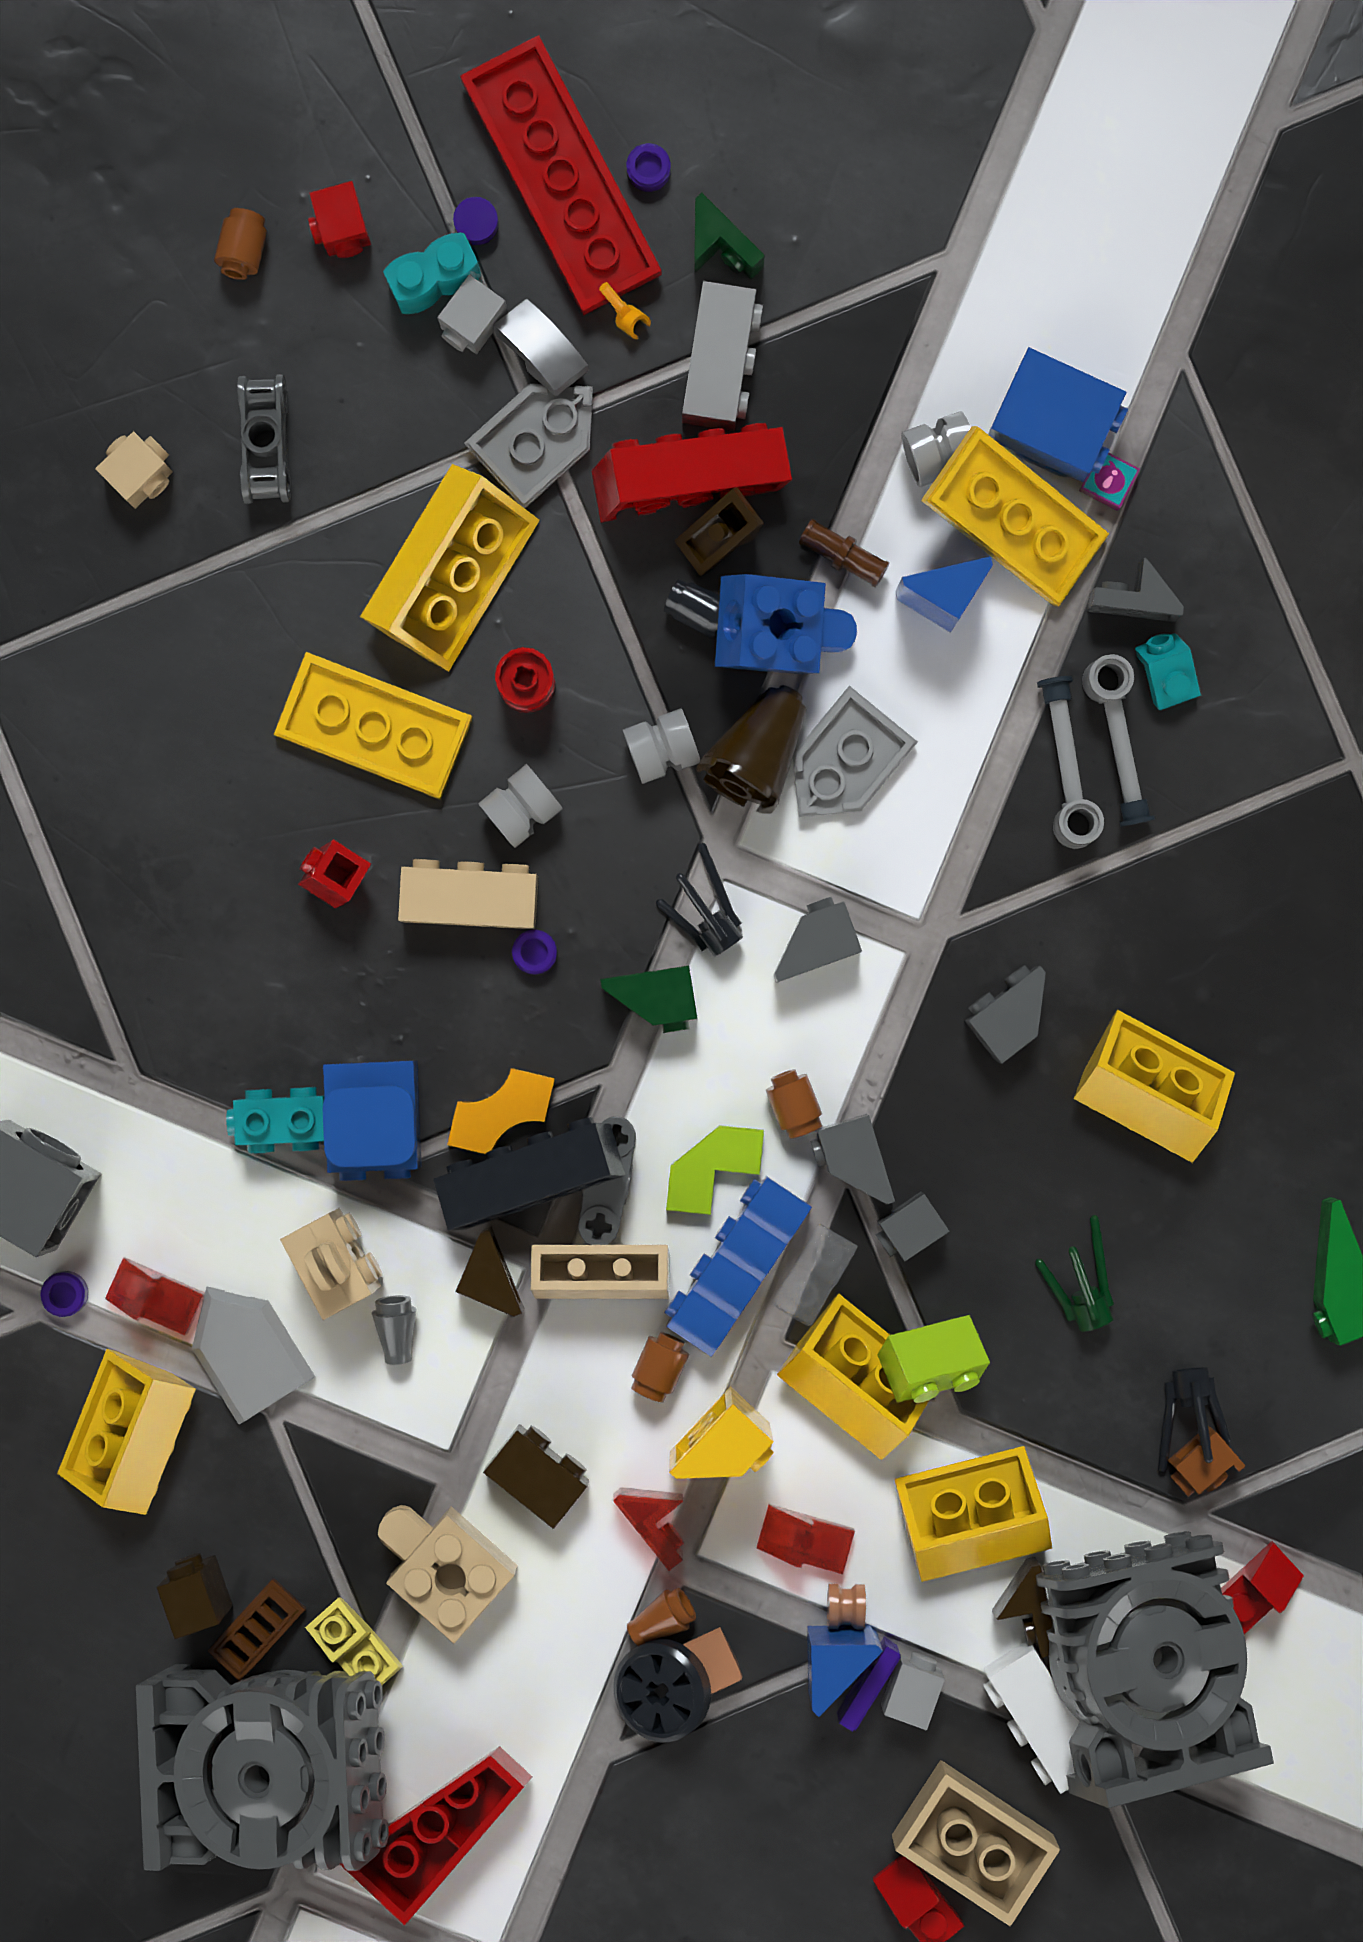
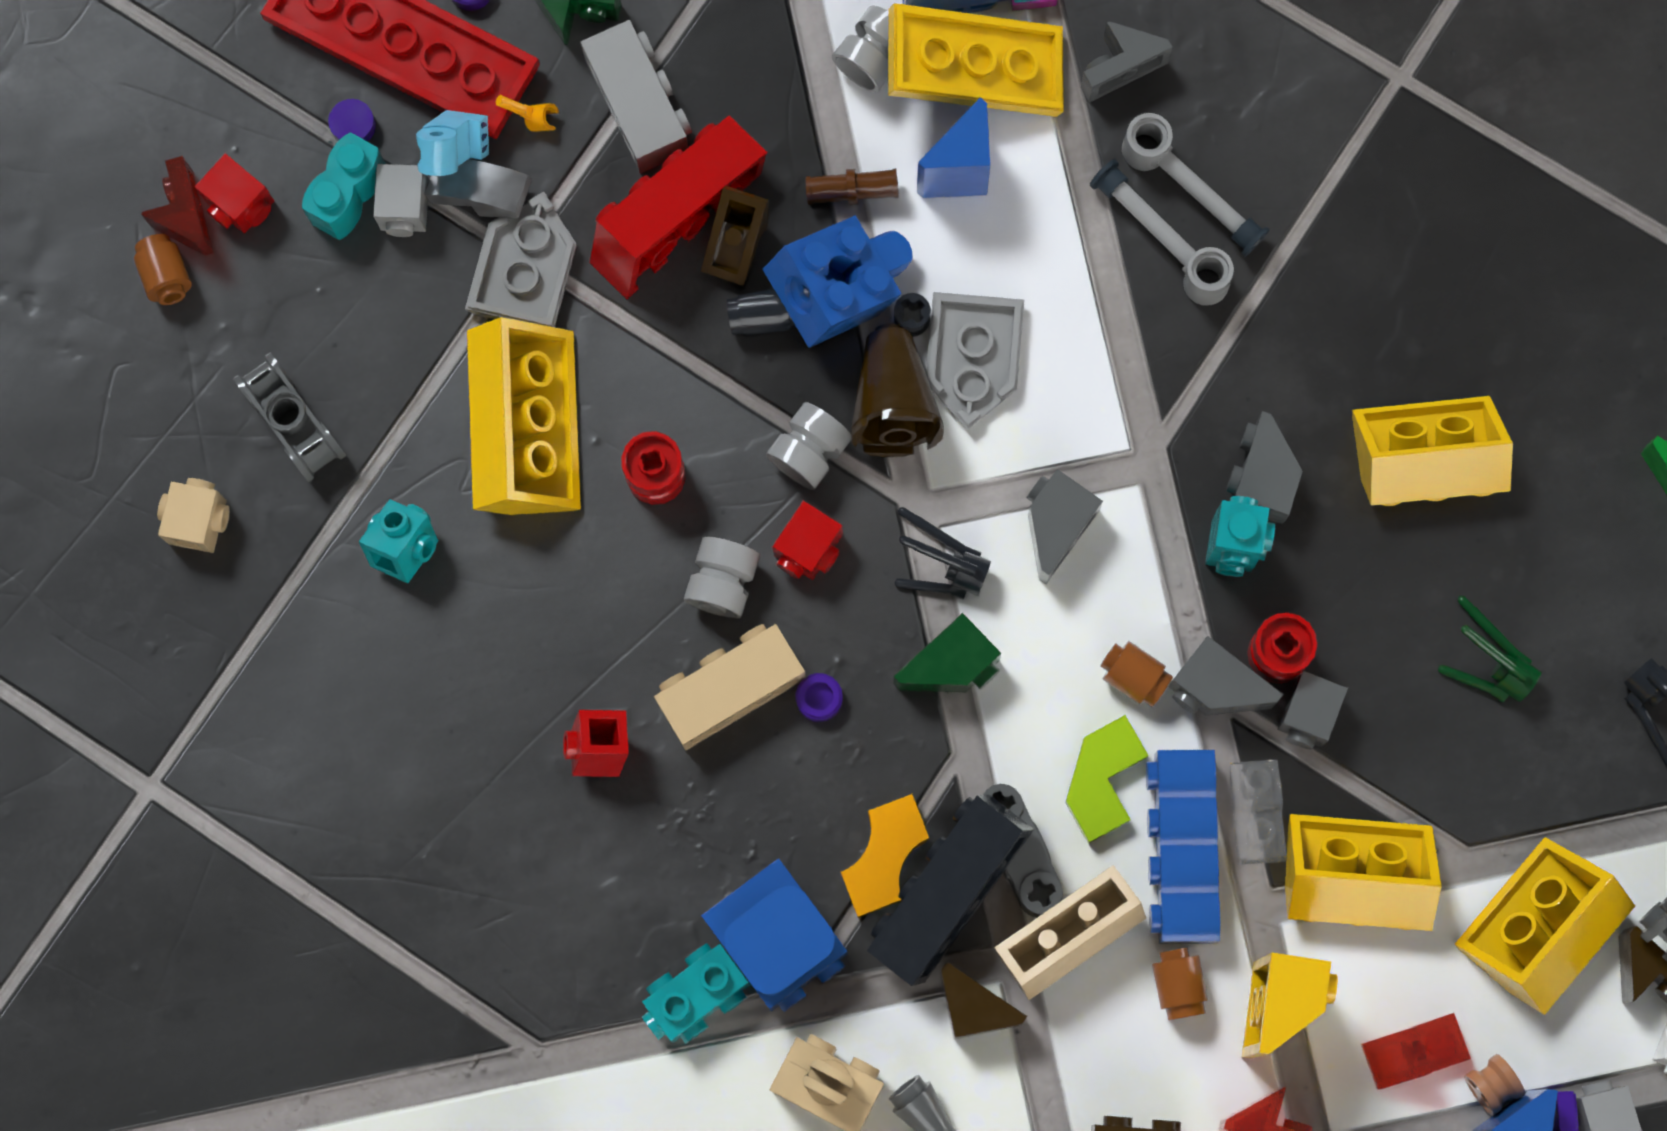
camera: 30 degrees left, 10 degrees down
yellow tile [274,652,473,800] -> none
lime brick [877,1315,990,1403] -> none
teal bracket [1135,633,1201,710] -> none
none -> clear red slope [141,156,214,256]
none -> teal brick [359,499,439,583]
none -> medium azure leg [416,110,489,176]
none -> red brick [772,500,843,581]
none -> black axle [894,293,931,337]
none -> teal brick [1205,496,1275,577]
none -> red wheel [1247,612,1317,684]

